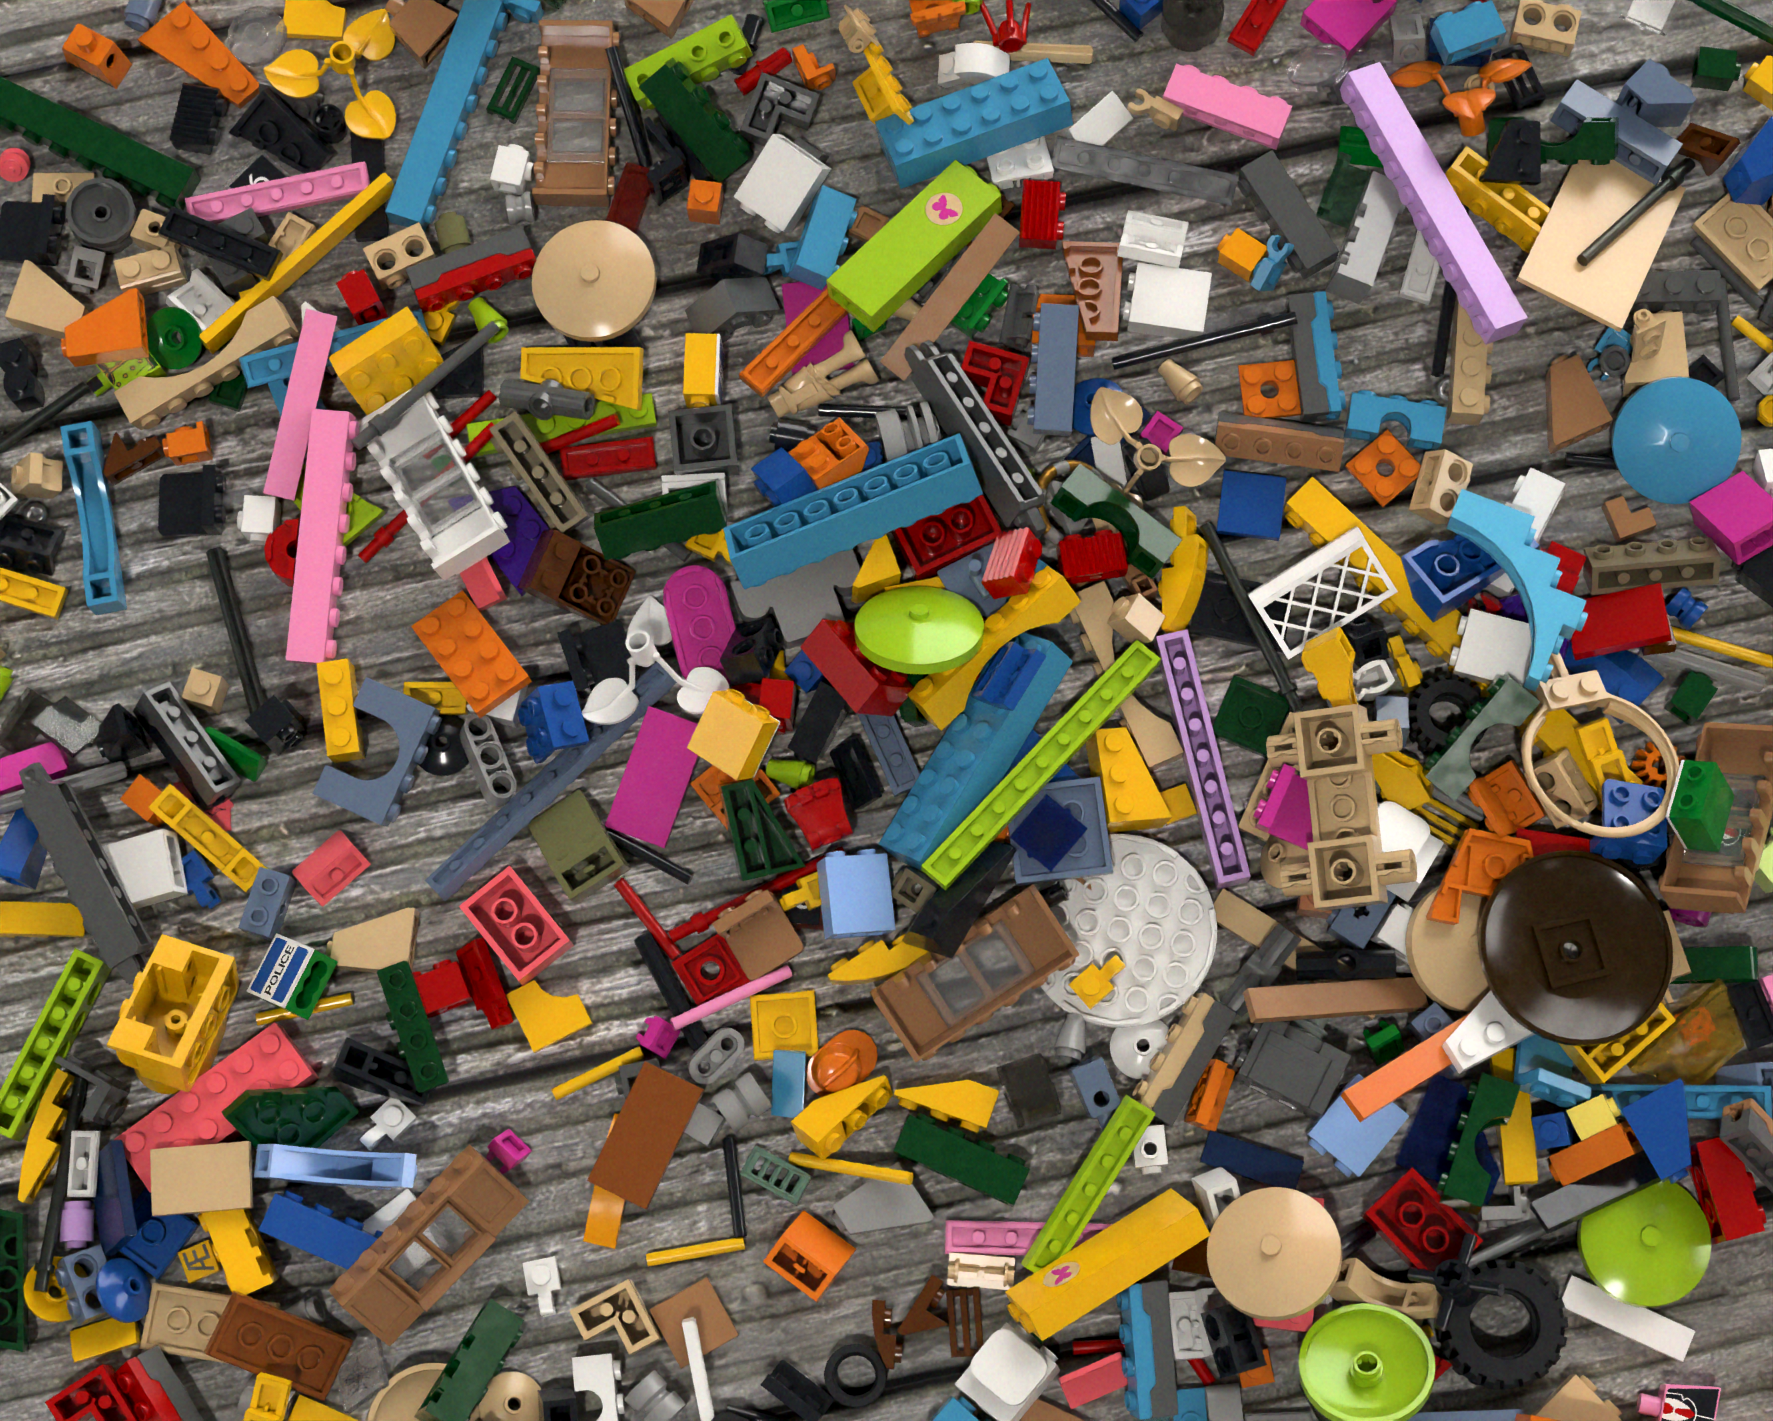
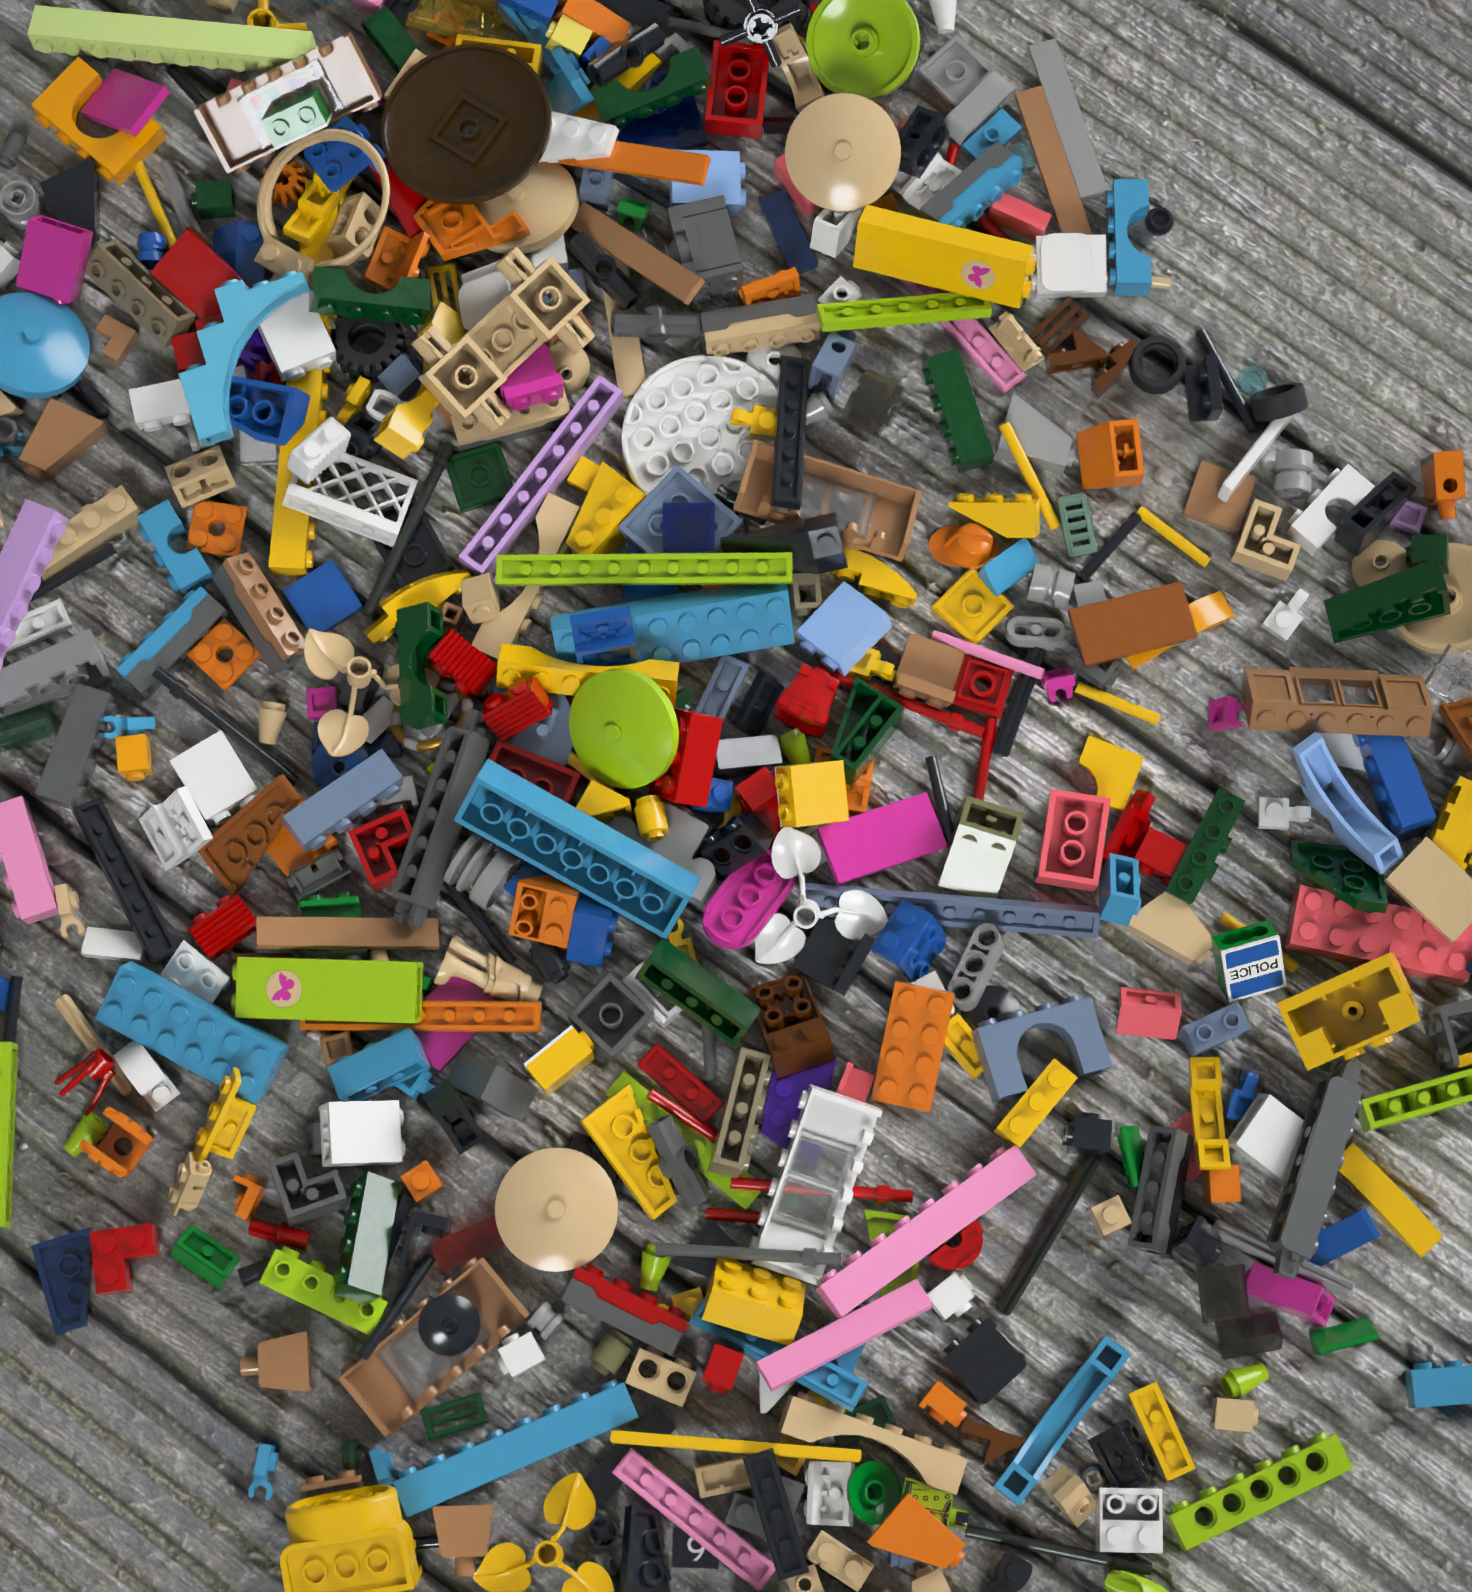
camera: 140 degrees left, 0 degrees up
black slope [328,1037,431,1106] -> none
yellow slope [893,1080,1000,1134] -> none
none -> white brick [286,416,351,485]
none -> black dish [418,1294,480,1356]
none -> black piece [586,22,666,87]
none -> yellow brick [634,795,669,842]
none -> black tile [770,355,809,510]
none -> dark azure brick [1099,853,1141,926]

